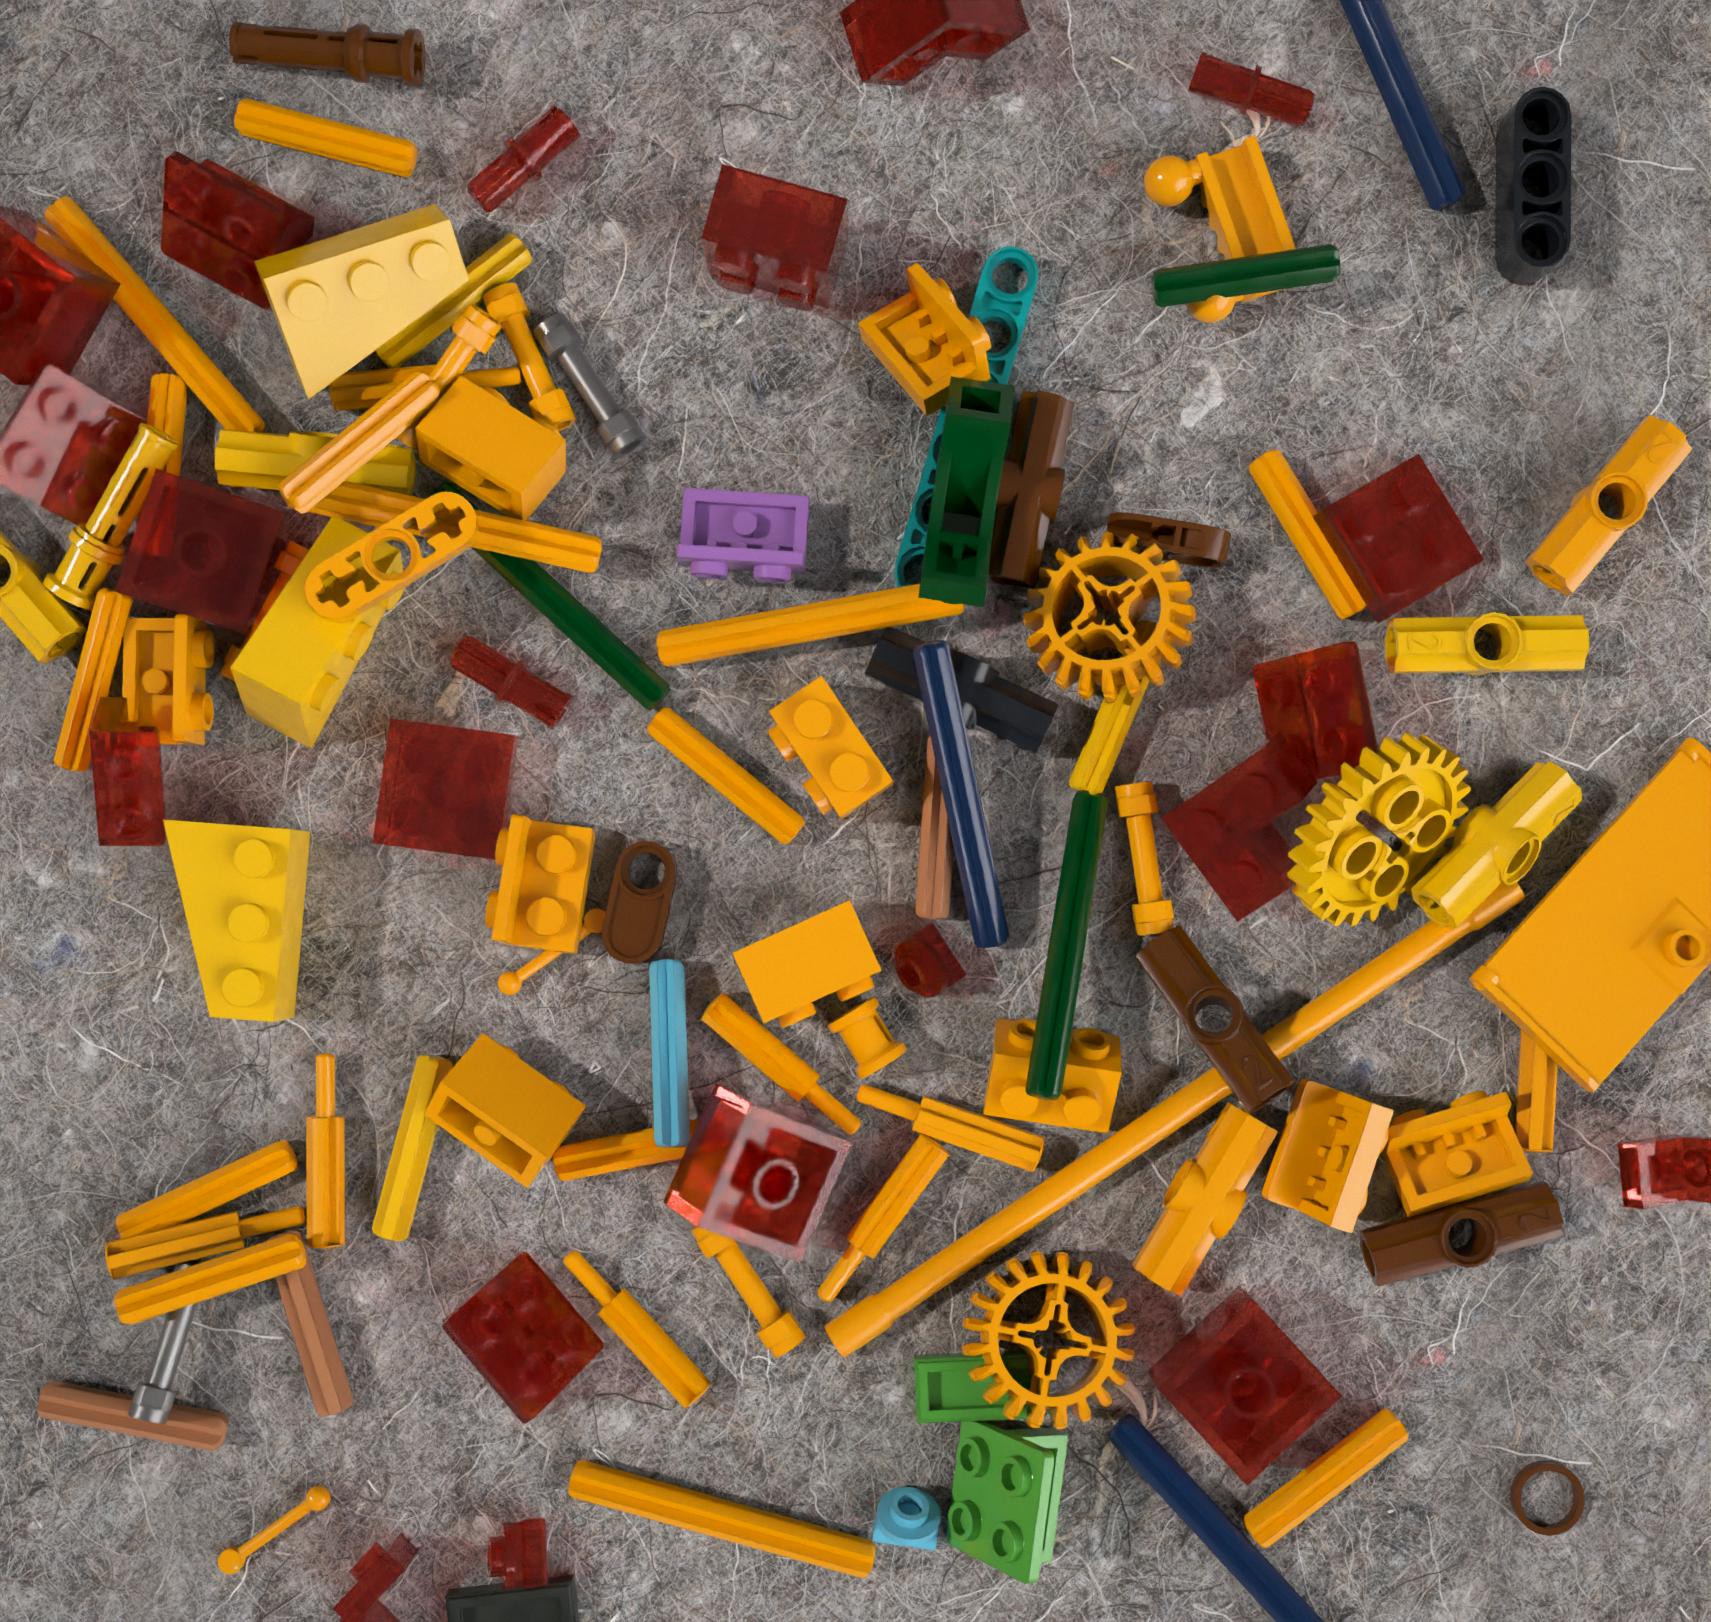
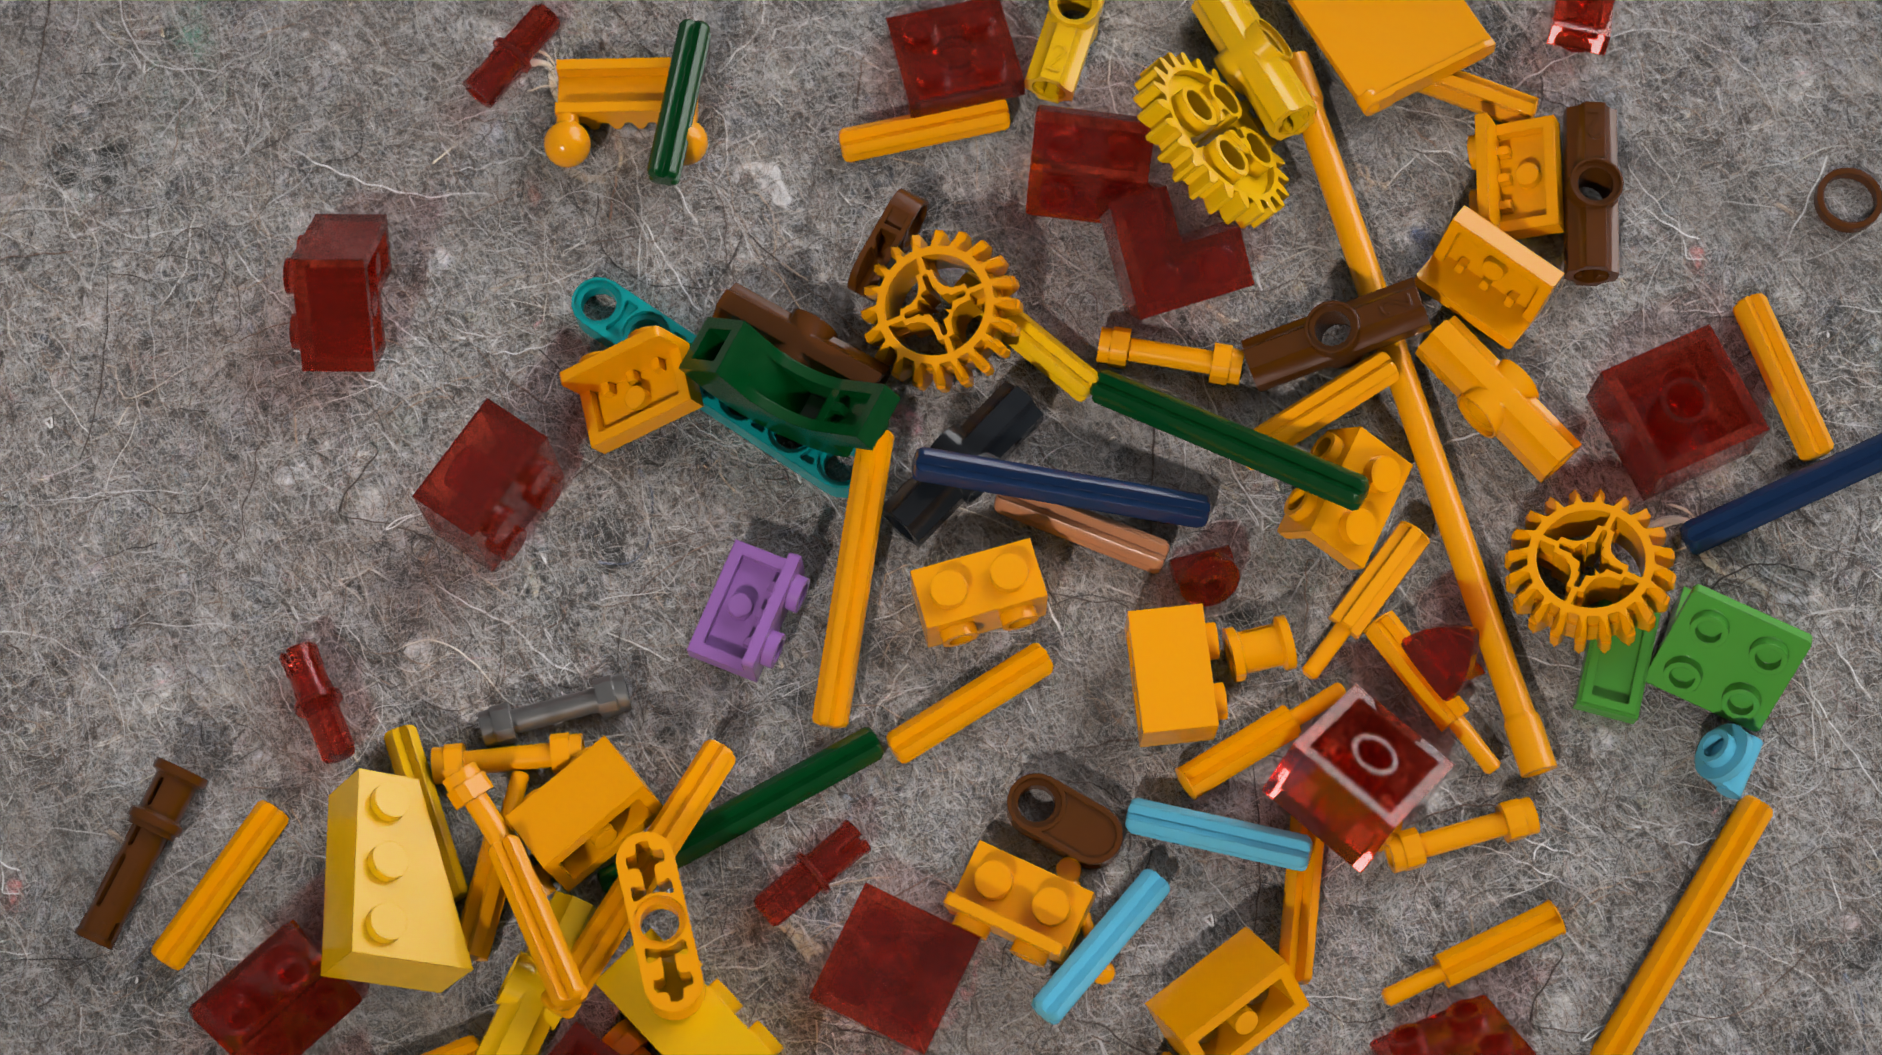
camera: 75 degrees left, 15 degrees down
none -> medium azure axle [1031,868,1170,1025]
none -> light orange axle [1246,350,1400,470]
none -> clear red tile [1401,624,1485,701]

